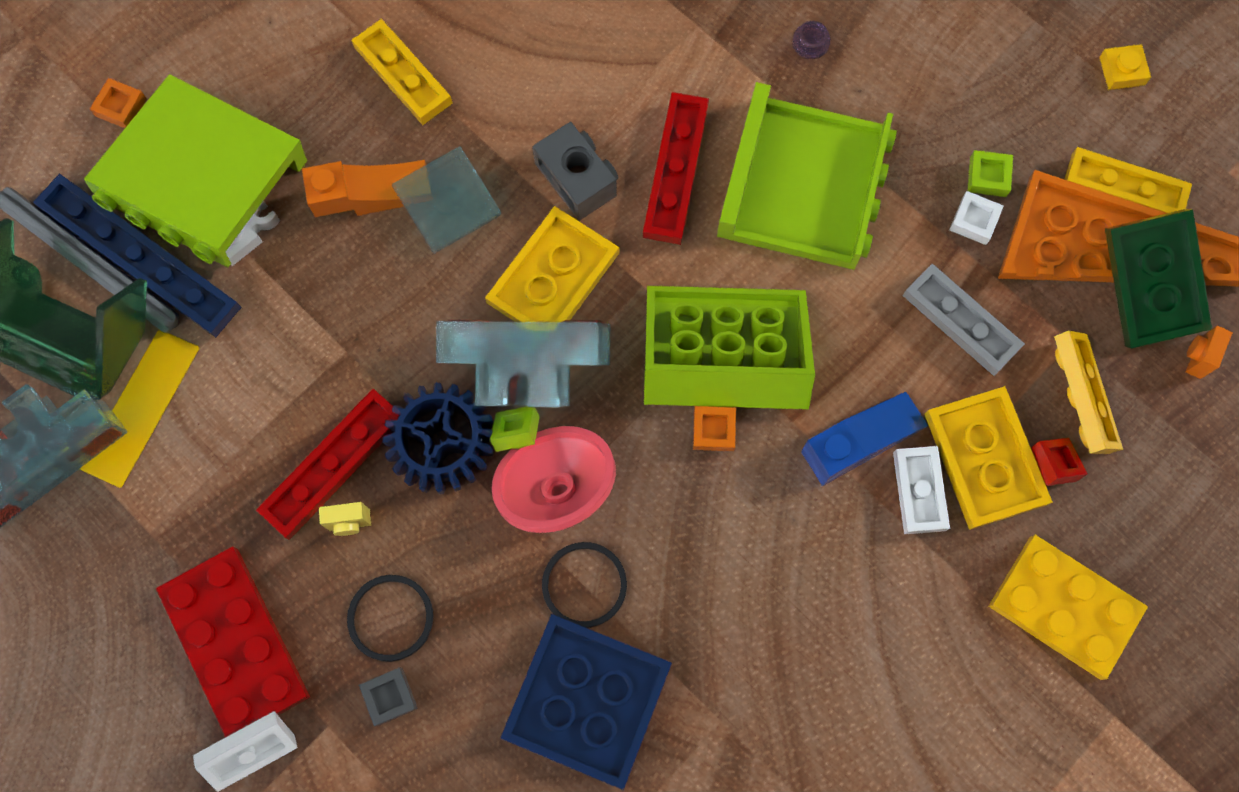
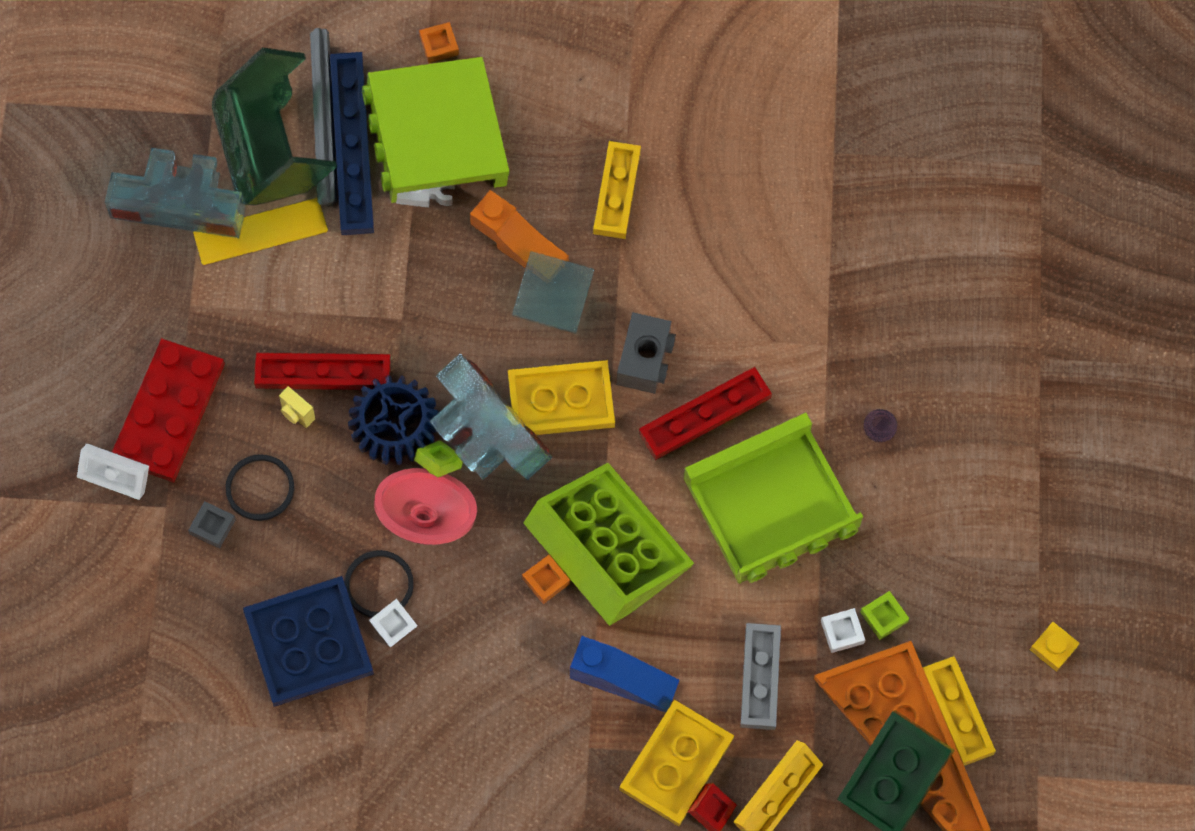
camera: 45 degrees right, 5 degrees down
white plate [893,446,950,534] -> none
none -> white plate [369,599,418,647]

